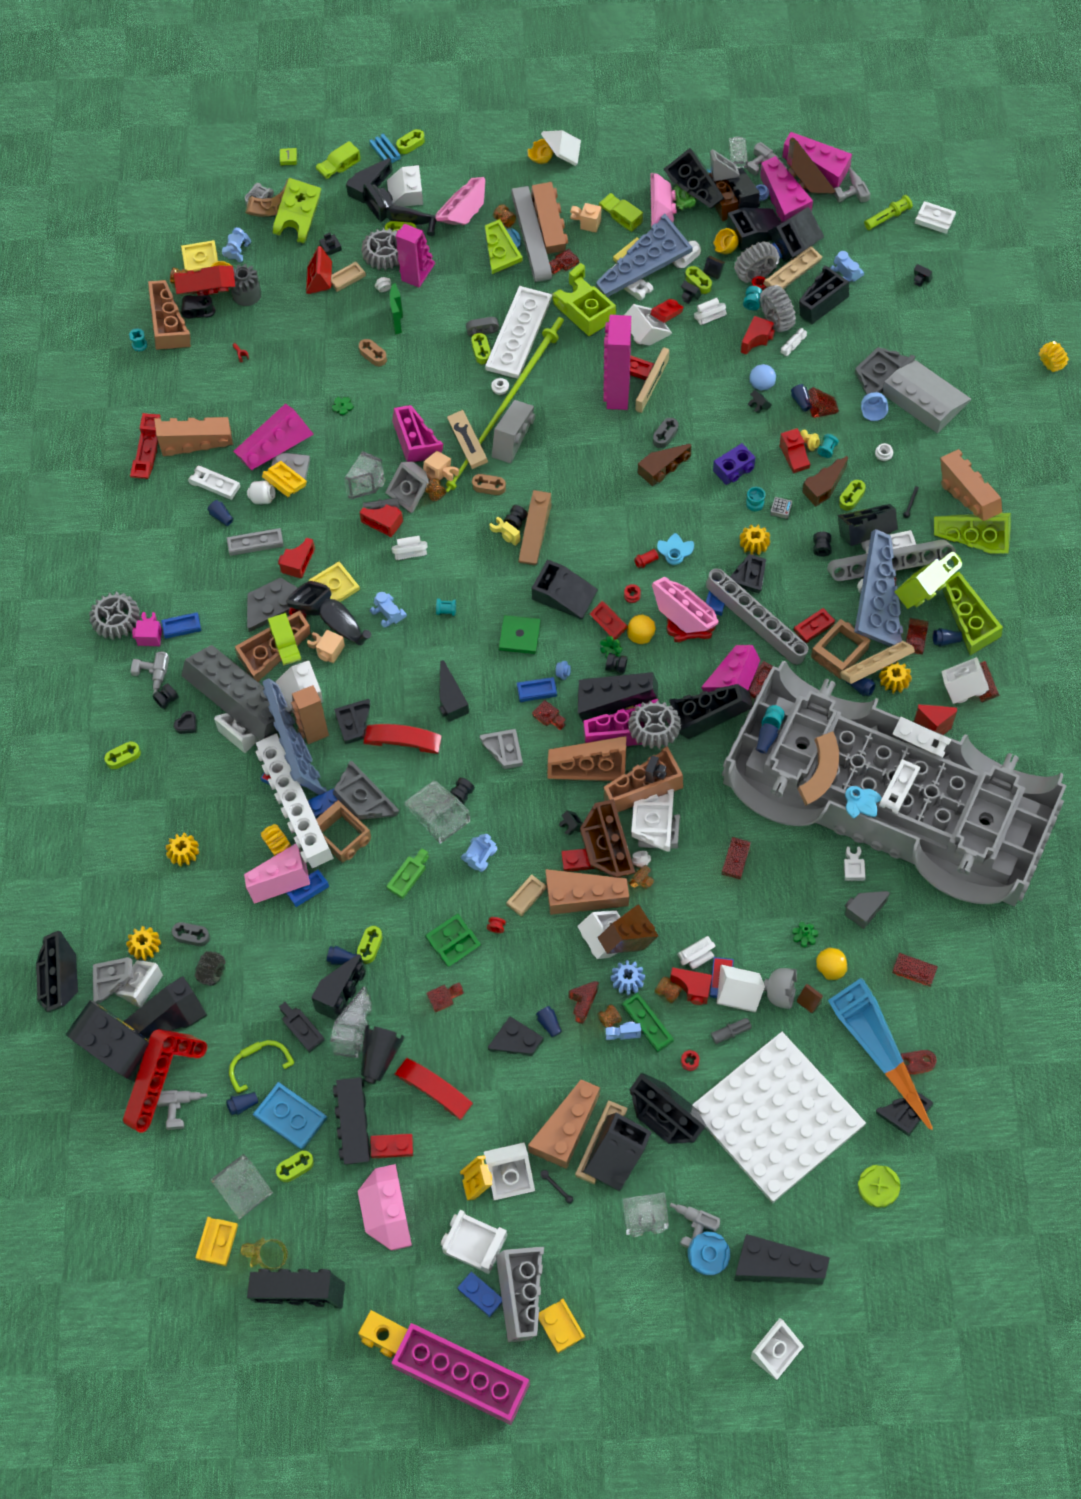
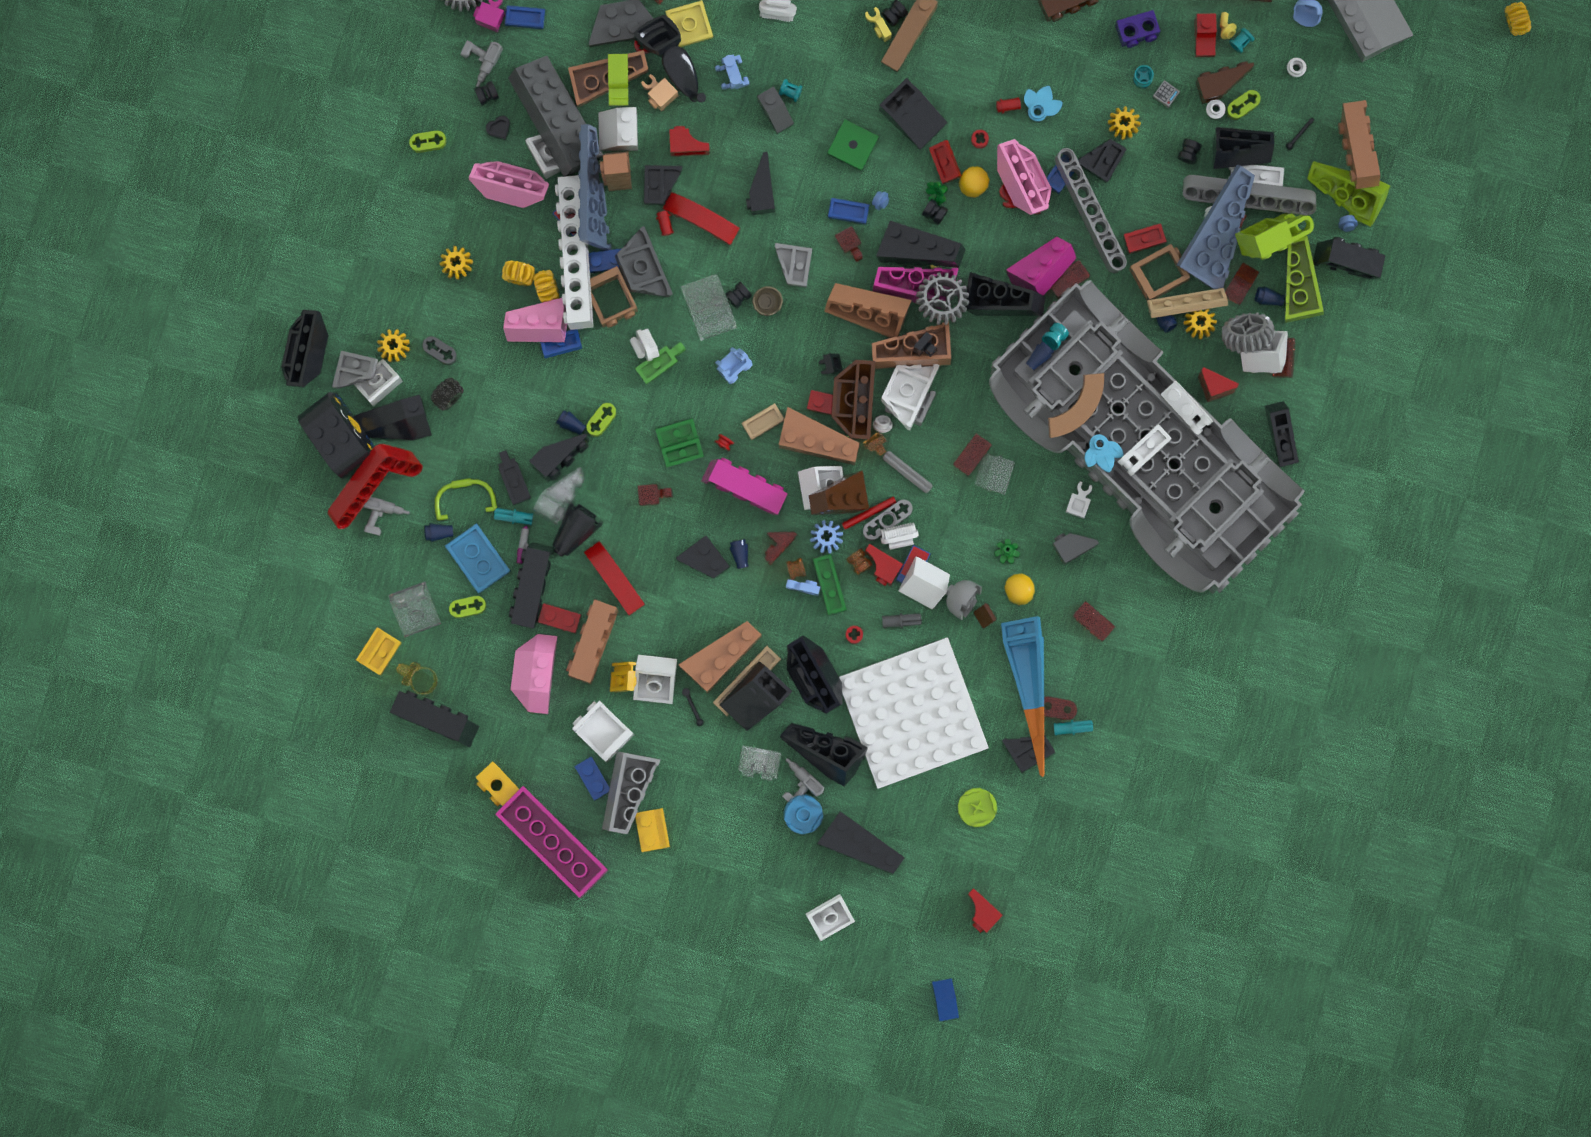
camera: 20 degrees right, 20 degrees up
none -> bright pink wedge [469,161,549,208]
none -> teal axle [494,508,534,526]
none -> yellow gear [502,260,535,286]
none -> light grey piece [516,526,529,564]
none -> nougat wedge [566,599,618,685]
none -> white piece [630,329,659,362]
none -> red pin [656,211,674,236]
none -> red arch [669,126,710,156]
none -> dark pink wedge [701,458,788,515]
none -> dark tan hair [752,286,783,316]
none -> dark grey slope [757,86,794,134]
none -> black wedge [780,723,868,787]
none -> red bar [841,496,897,530]
none -> light grey beam [863,500,913,541]
none -> light grey axle [883,451,933,493]
none -> blue slope [932,978,959,1021]
none -> red arch [968,888,1003,933]
none -> clear piece [974,453,1015,495]
none -> teal axle [1054,720,1093,736]
none -> white plate [1206,100,1226,119]
none -> light grey gear [1222,312,1275,354]
none -> black slope [1265,401,1299,467]
none -> black wedge [1313,237,1386,280]
none -> medium blue plate [1338,215,1358,232]

